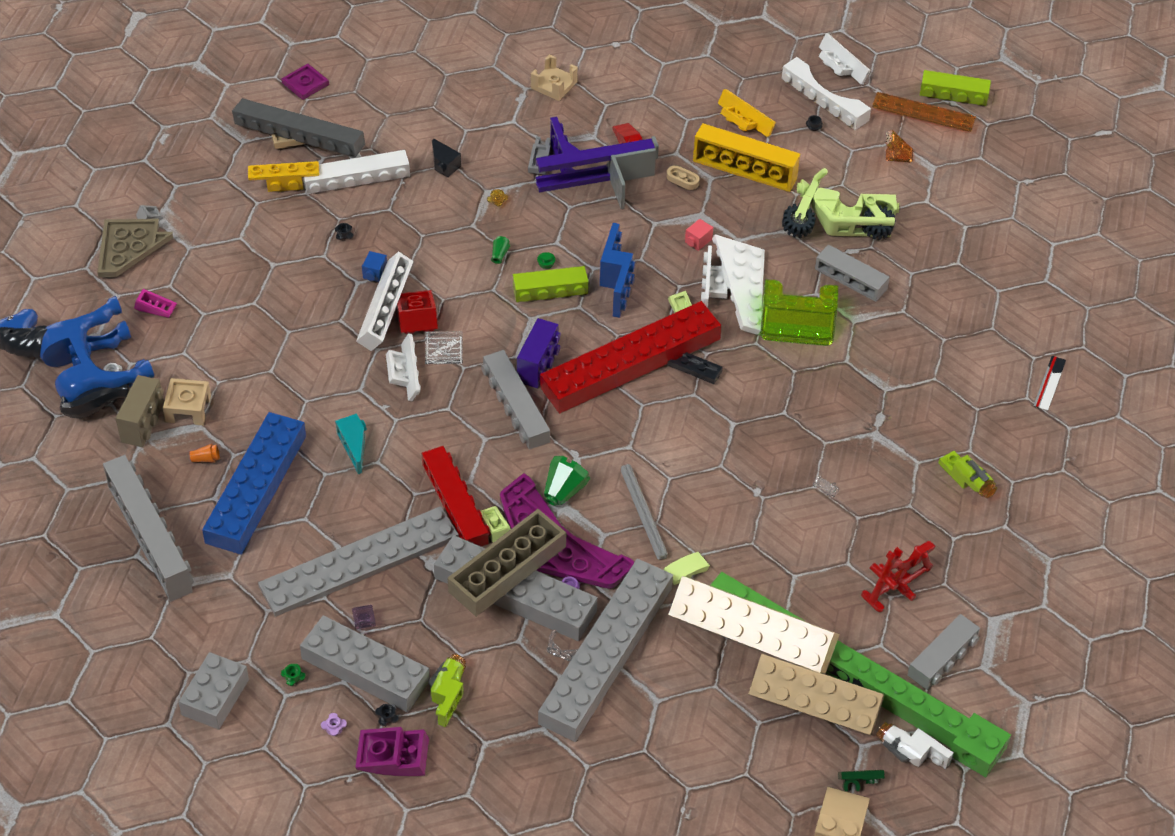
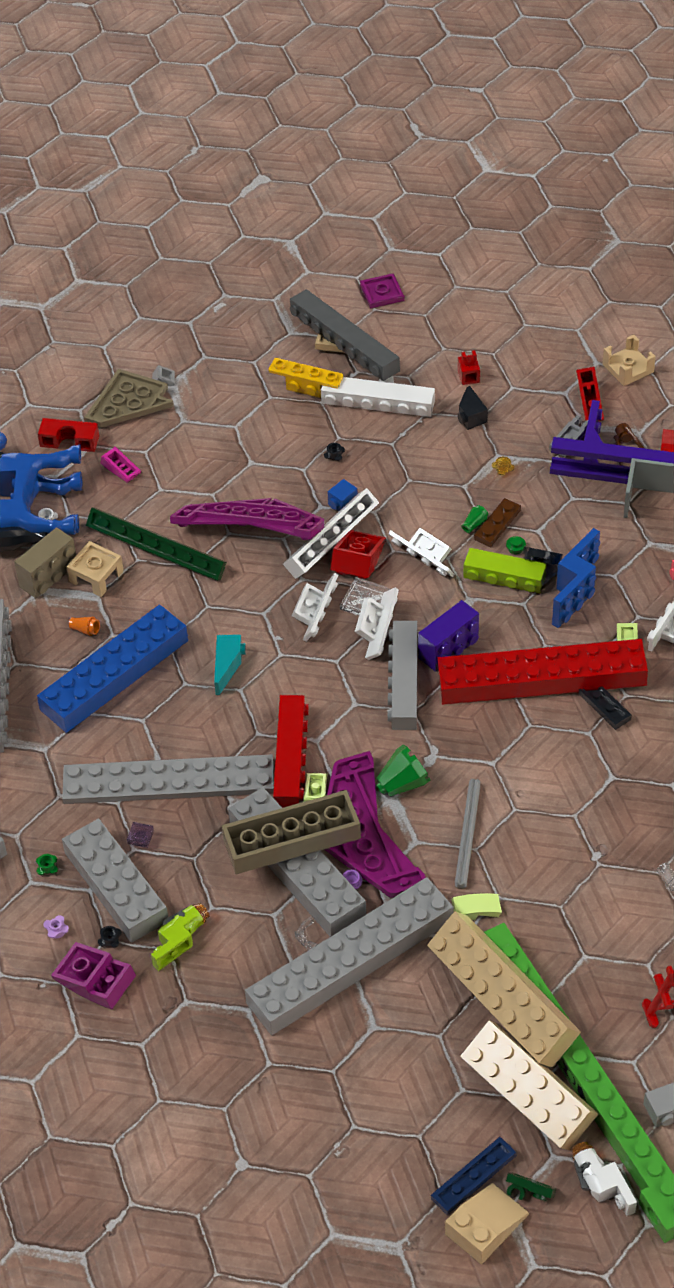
camera: 30 degrees right, 0 degrees up
none -> red arch [38,418,99,452]
none -> dark green plate [85,507,227,581]
none -> magenta wing [170,498,325,540]
none -> white bracket [355,587,399,660]
none -> white bracket [388,528,455,578]
none -> dark blue plate [431,1137,516,1215]
none -> red brick [457,350,480,385]
none -> reddish brown plate [474,498,521,548]
none -> black plate [522,546,563,565]
none -> red slope [576,366,604,421]
none -> reddish brown plant [614,423,644,466]

